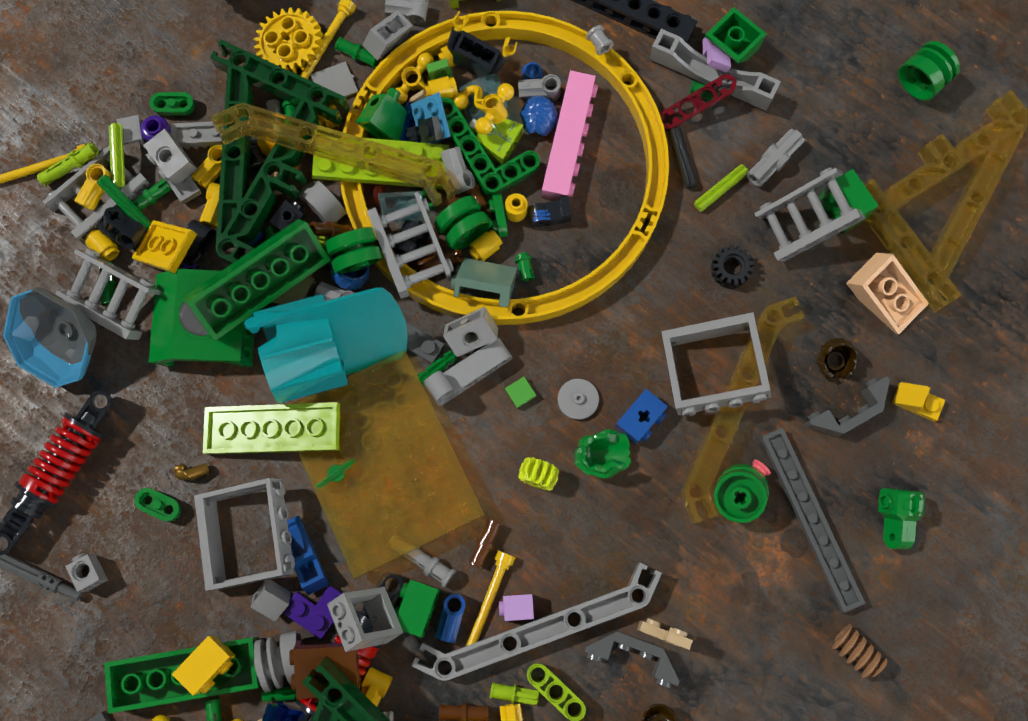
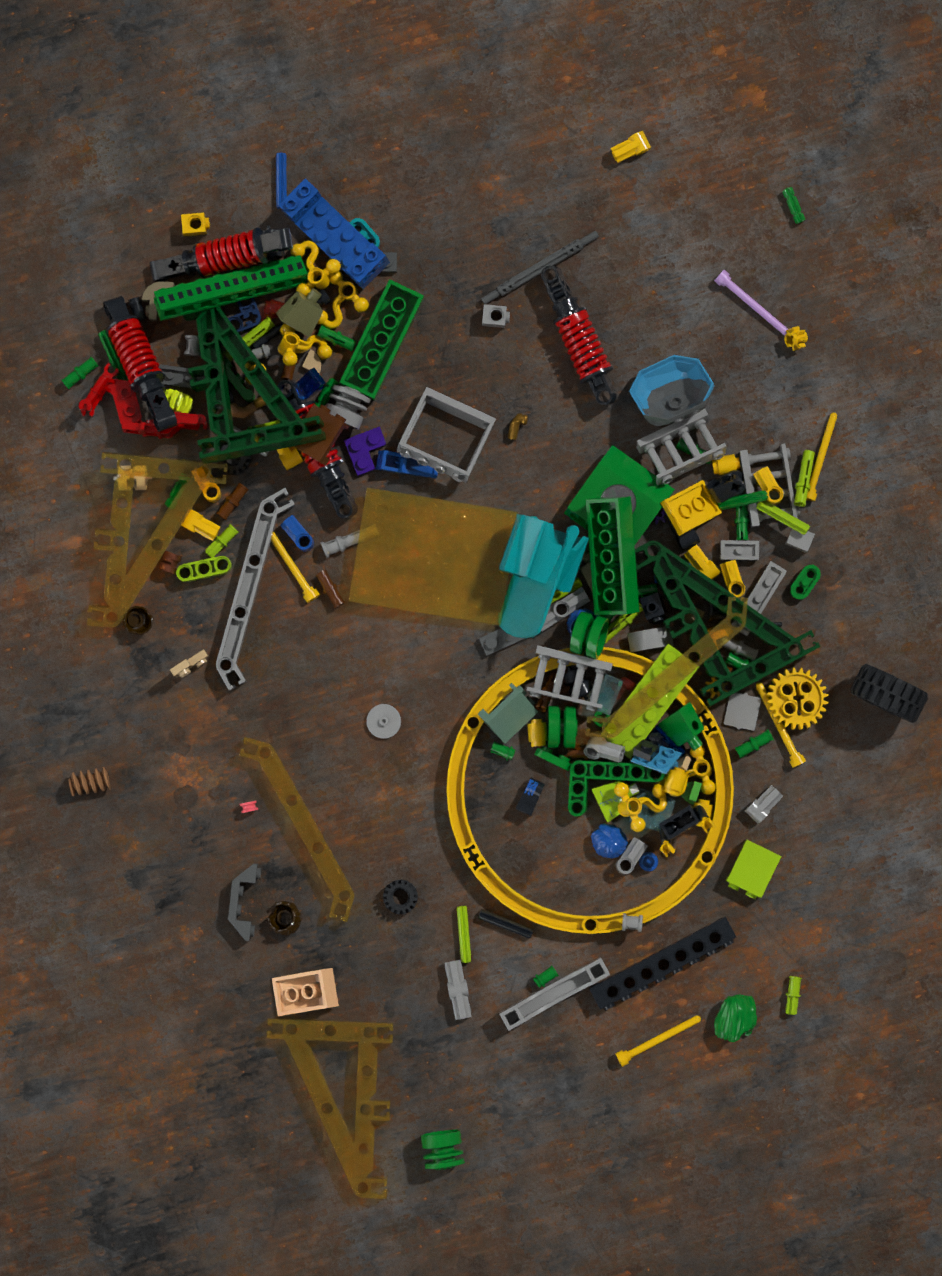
camera: 125 degrees right, 10 degrees up
green plate [134,488,182,522] -> none
dark purple head [140,115,171,142] -> none
light grey brick [143,129,198,185] -> none
yellow brick [172,635,236,696] -> none
lime plate [203,402,340,454] -> none
light grey panel [251,580,291,621] -> none
reddish brown pin [309,221,353,239] -> none
green piece [315,459,356,489] -> none
light grey window [327,587,403,652] -> none
light grey brick [362,10,413,61] -> none
green brick [394,579,441,637] -> none
green axle [417,350,457,386] -> none
light grey beam [424,338,512,406] -> none
light grey brick [443,307,498,357] -> none
lavender brick [499,594,534,621] -> none
yellow brick [505,193,527,222] -> none
bright green tile [505,377,536,409] -> none
neon yellow gear [518,457,559,491] -> none
bright pink brick [541,70,598,201] -> none
green hair [574,429,631,478] -> none
dark grey slope [583,631,679,688] -> none
blue brick [615,389,668,445] -> none
dark red beam [660,74,736,130] -> none
light grey window [661,312,771,416] -> none
lavender slope [703,38,731,72] -> none
green slope [705,7,767,63] -> none
green wheel [714,464,769,523] -> none
light grey fence [754,167,865,262] -> none
dark grey plate [760,428,866,613] -> none
green brick [819,169,879,234] -> none
green piece [878,488,925,549] -> none
yellow slope [891,382,945,422] -> none

